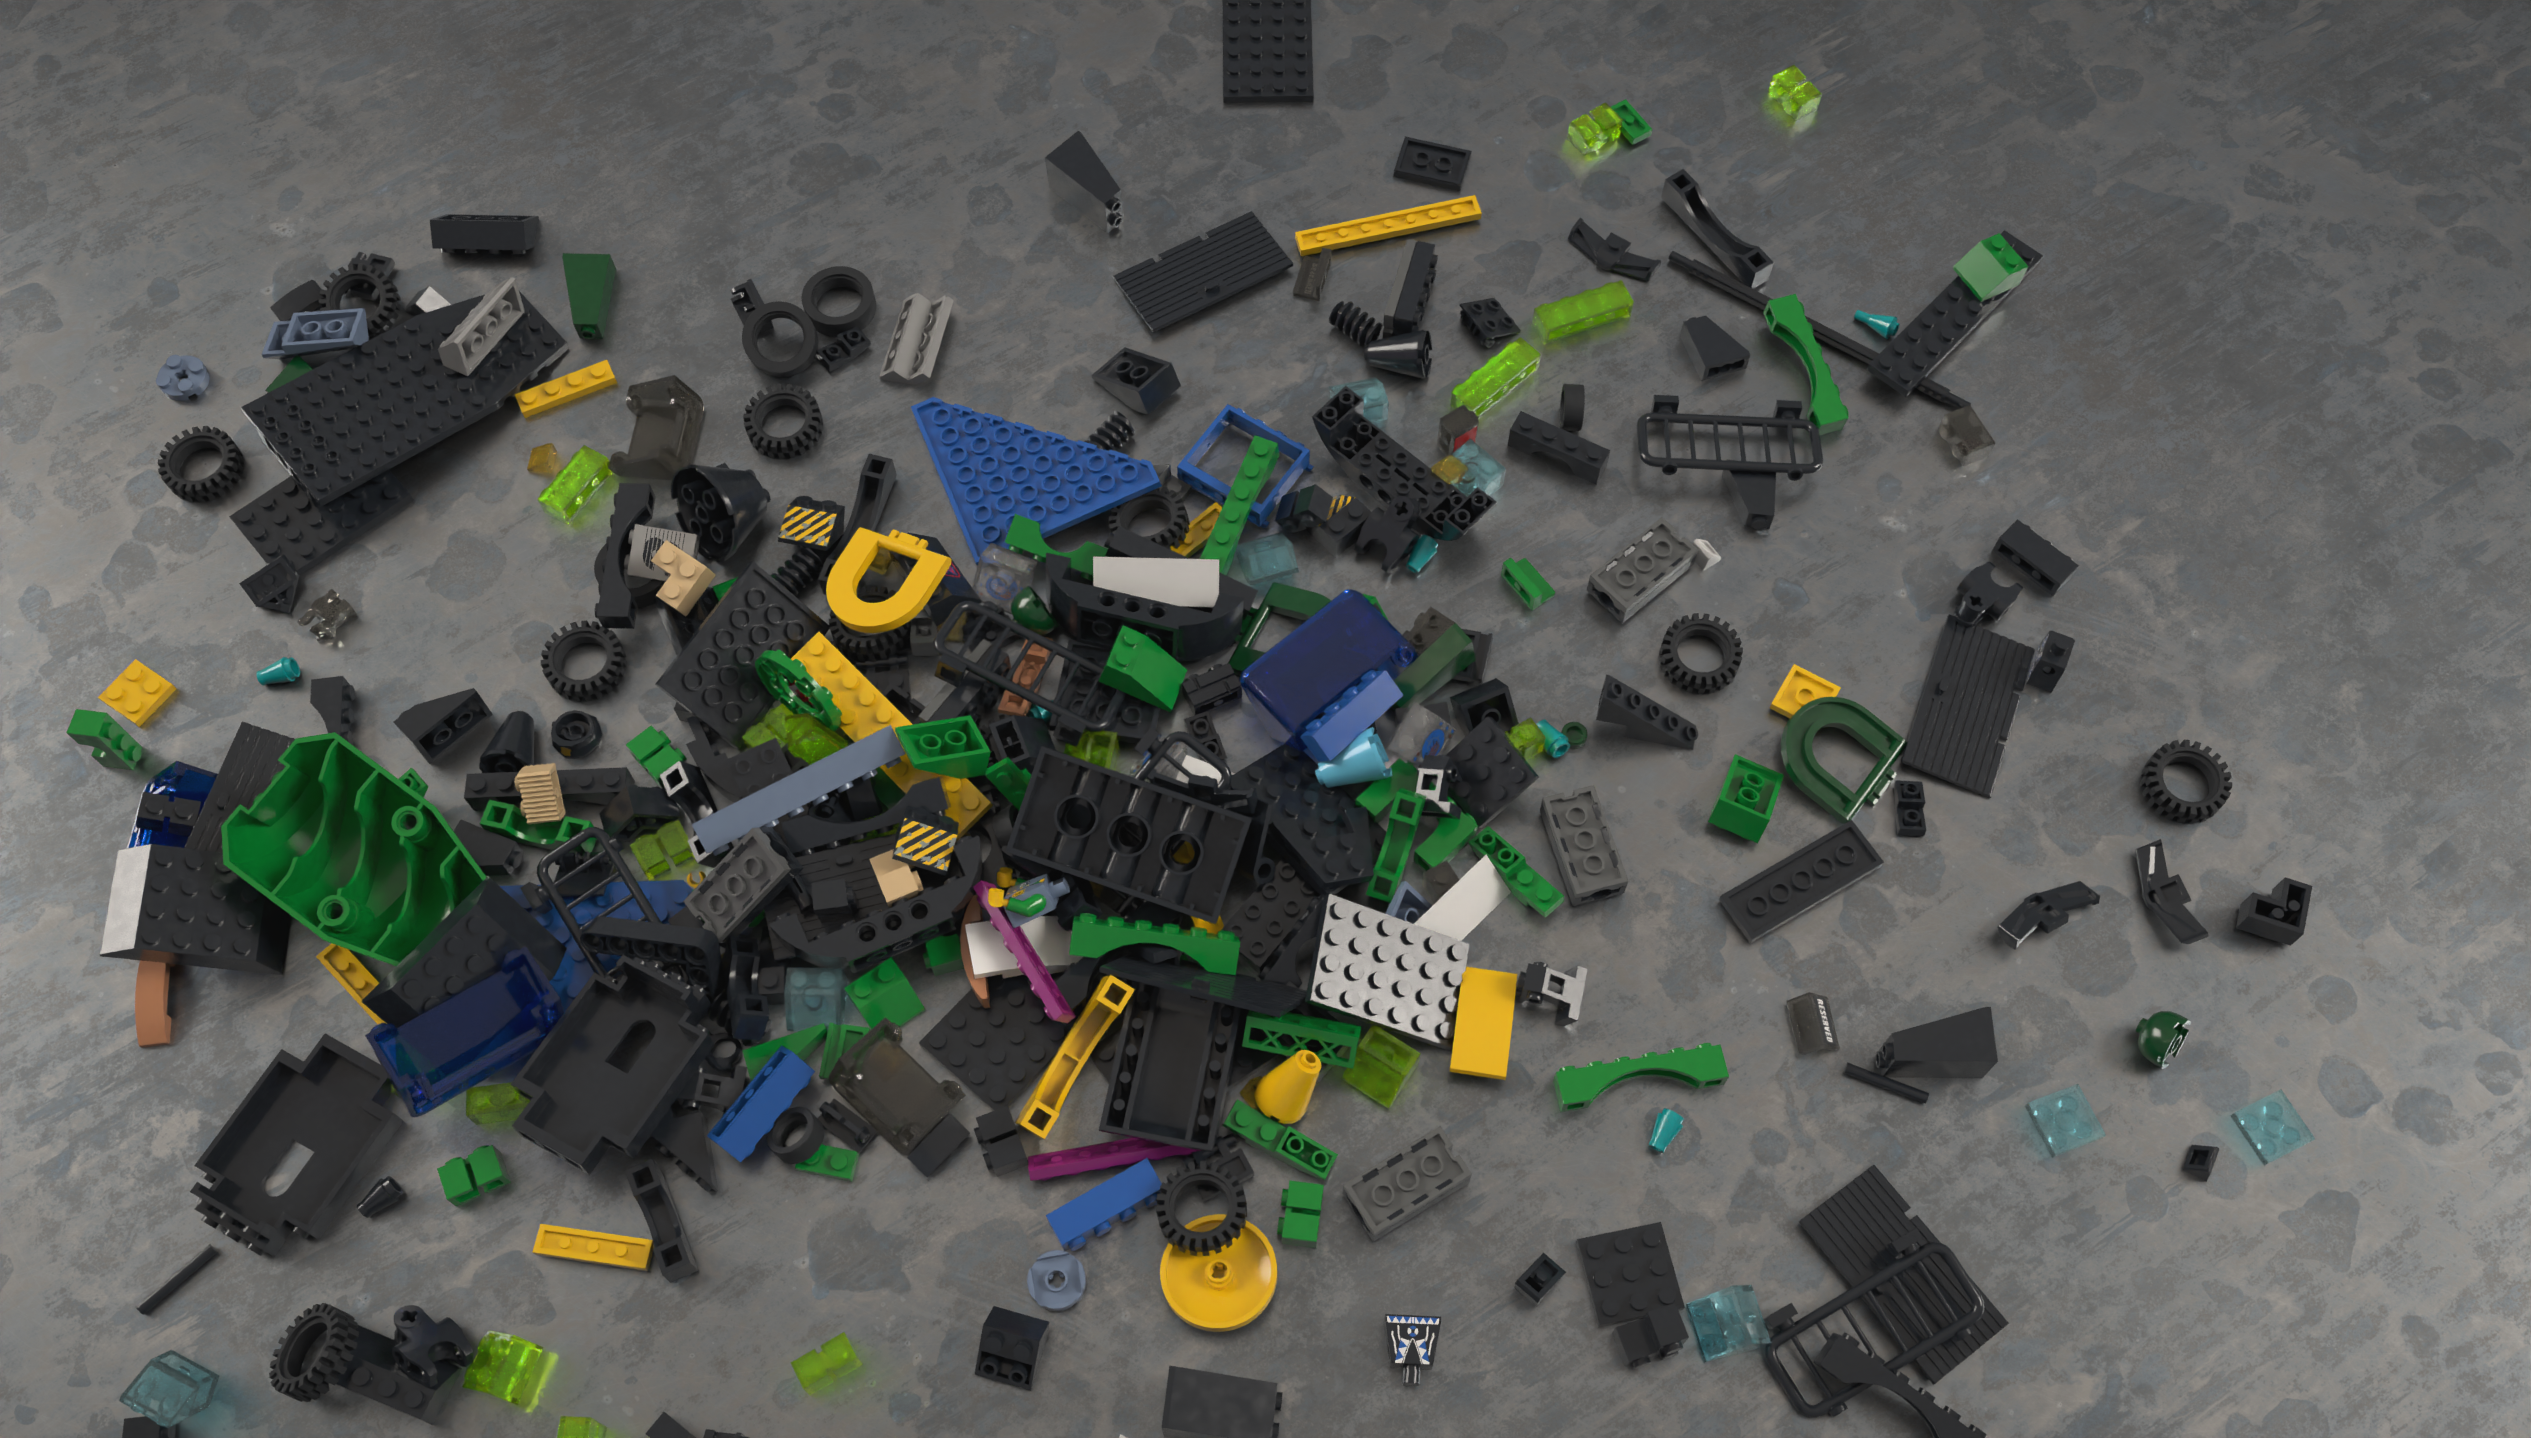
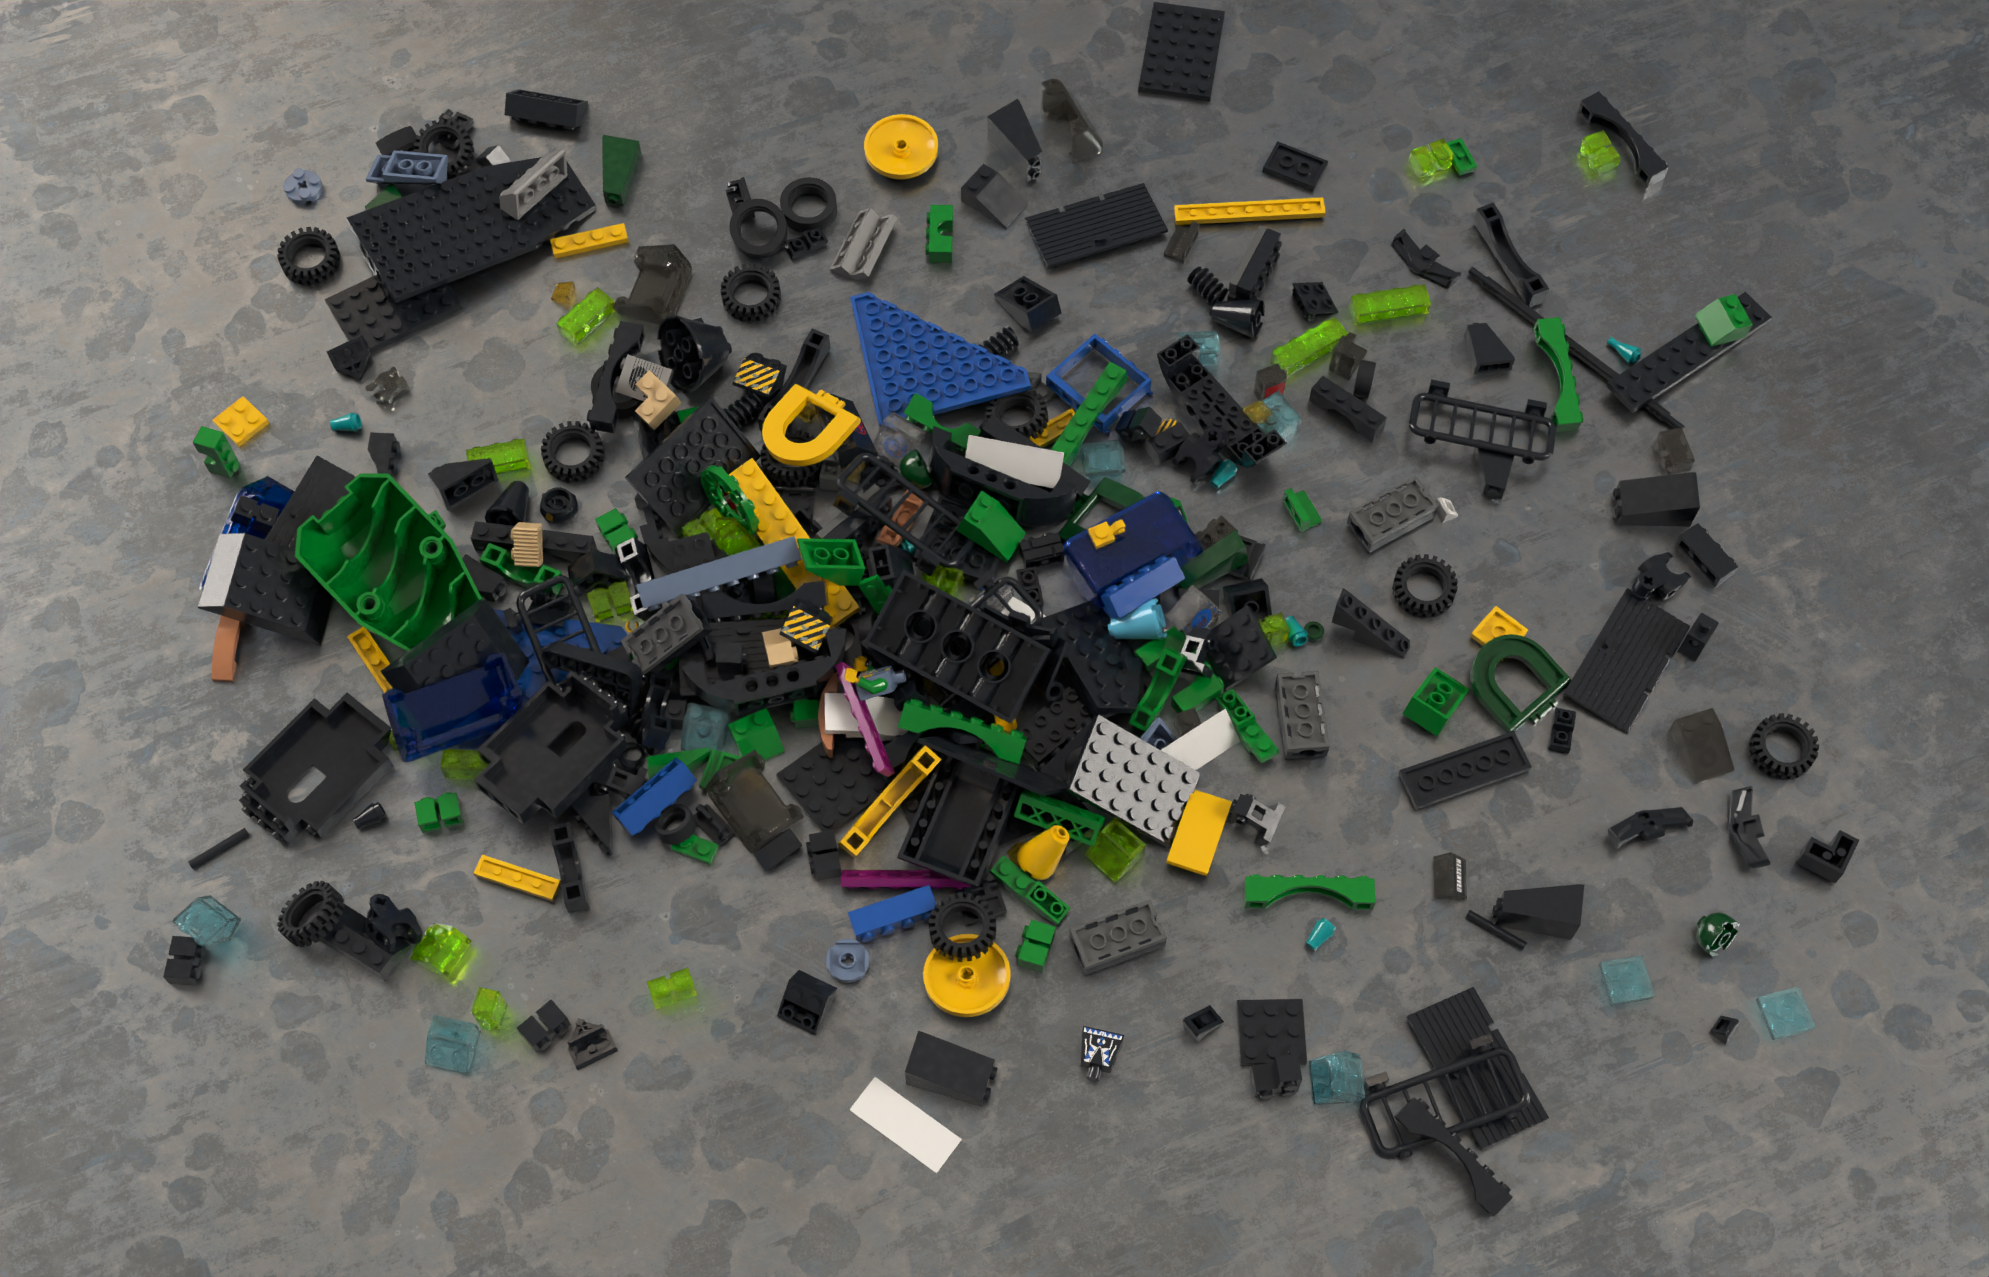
camera: 10 degrees right, 0 degrees up
none -> clear neon green brick [466,438,531,475]
none -> yellow dish [864,114,938,179]
none -> green arch [925,205,953,263]
none -> black slope [961,163,1028,229]
none -> clear smoke windscreen [1041,79,1103,164]
none -> yellow plate [1088,519,1126,549]
none -> clear smoke panel [1329,332,1367,380]
none -> black arch [1578,91,1669,188]
none -> black slope [1613,472,1700,527]
none -> clear smoke slope [1669,708,1735,784]

